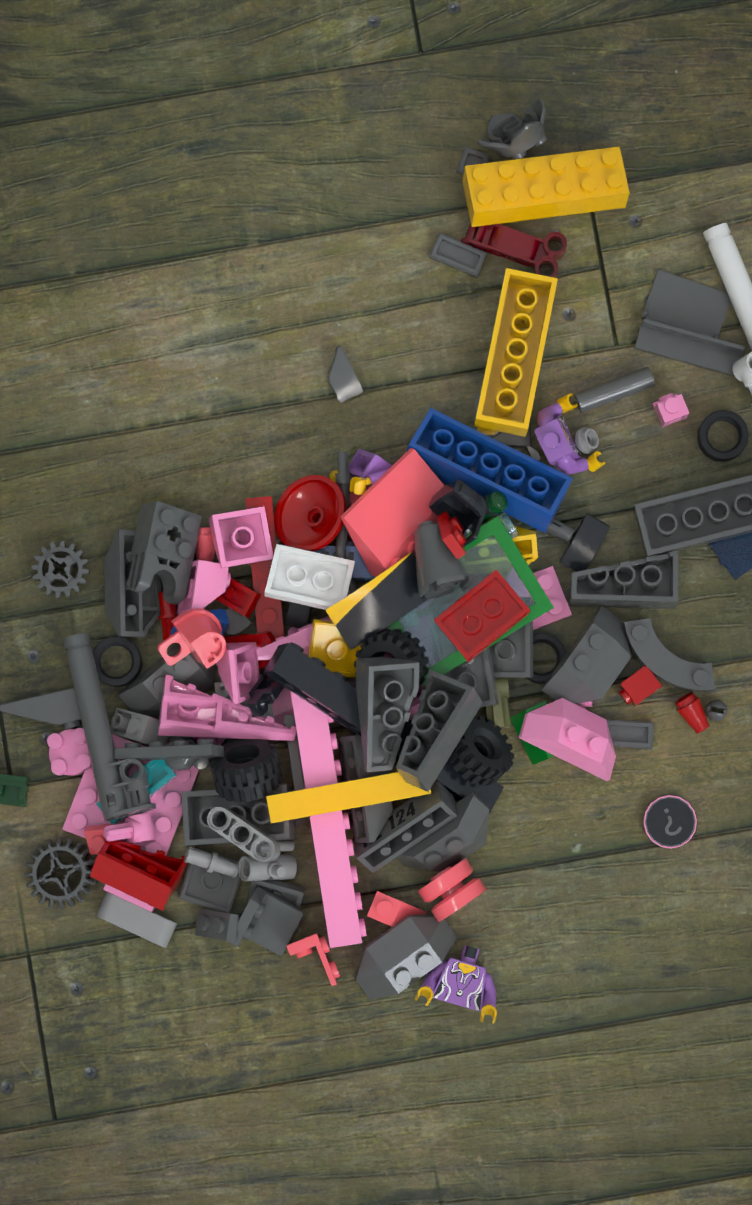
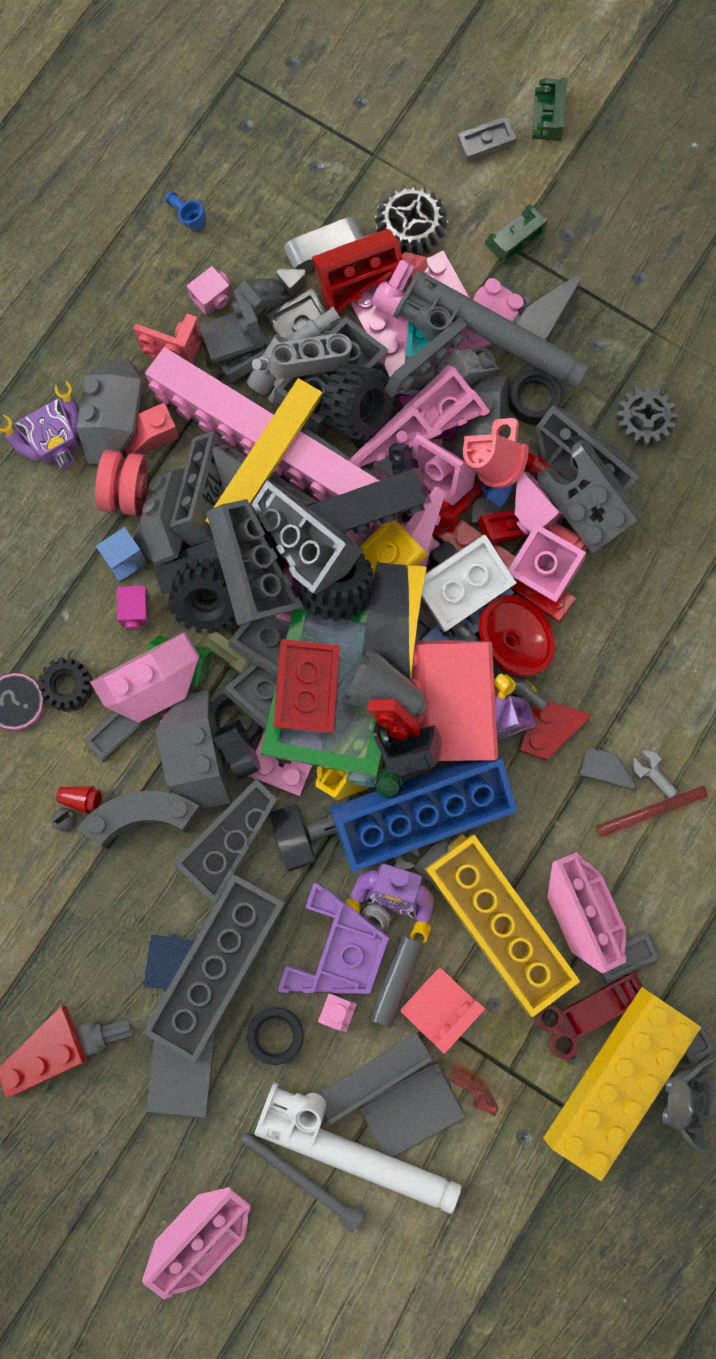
camera: 135 degrees right, 5 degrees down
red brick [618,666,662,707] -> none
none -> black tyre [38,657,93,712]
none -> medium blue panel [96,527,148,582]
none -> dark pink brick [117,586,150,630]
none -> blue bar [165,191,206,232]
none -> bright pink brick [187,266,232,316]
none -> black leg [213,720,261,780]
none -> slope [277,269,306,300]
none -> medium lavender wing [278,881,389,994]
none -> coral bracket [401,968,485,1054]
none -> clear red slope [449,1063,499,1116]
none -> red wing [519,700,590,761]
none -> bright pink wedge [547,852,626,973]
none -> clear red bar [596,786,708,837]
none -> light grey bar [632,750,677,798]

